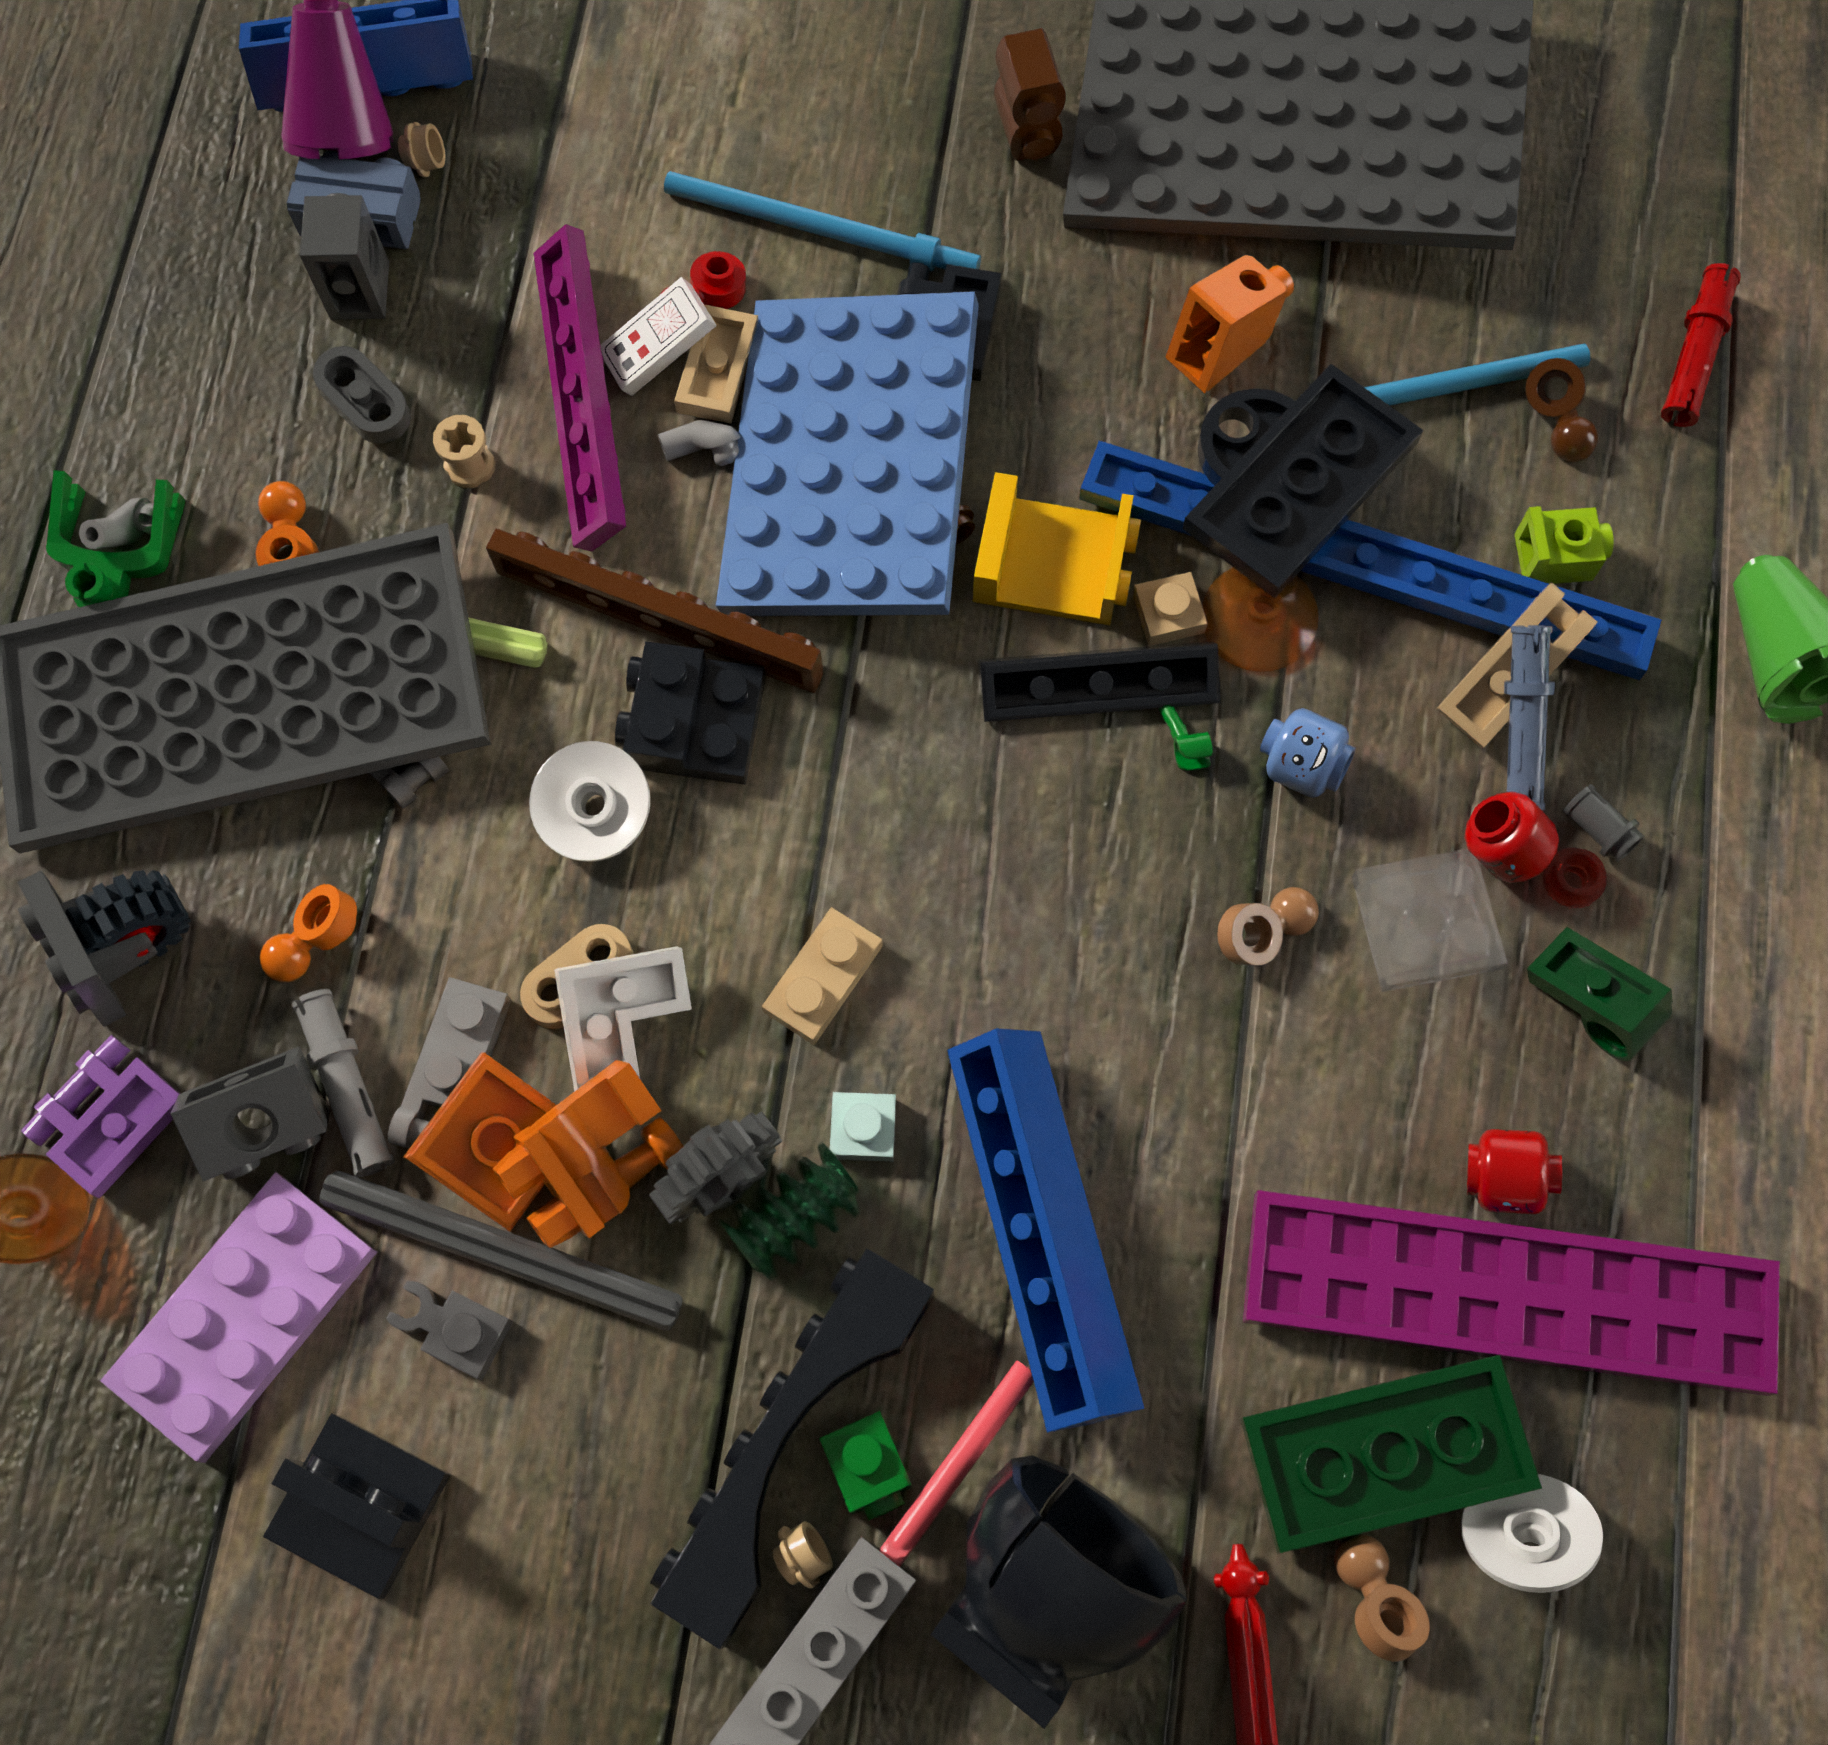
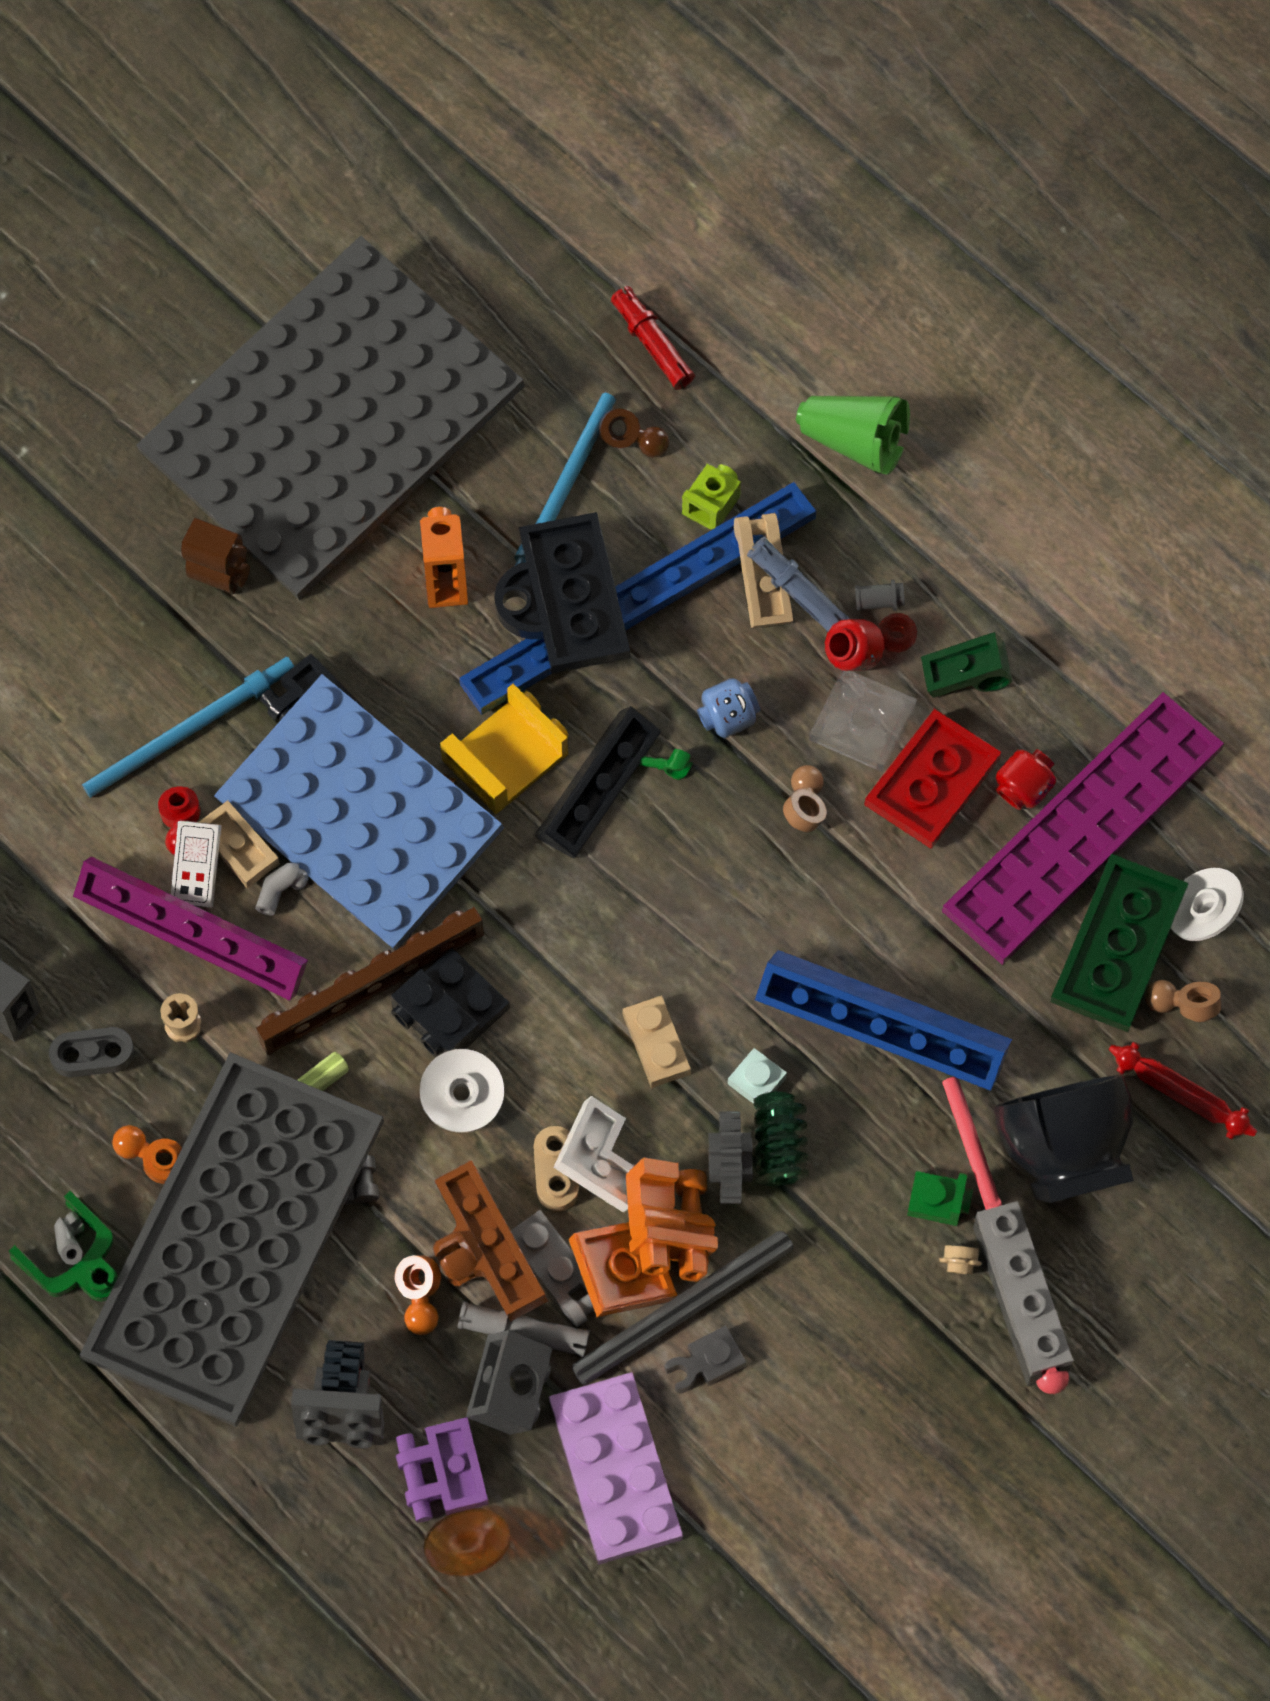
camera: 55 degrees left, 5 degrees down
black bracket [263,1413,451,1599] -> none
black arch [650,1248,934,1650] -> none
tan plate [1133,572,1207,646] -> none
clear orange dish [1202,567,1319,672] -> none
none -> dark orange plate [433,1160,548,1322]
none -> red plate [864,709,1001,849]

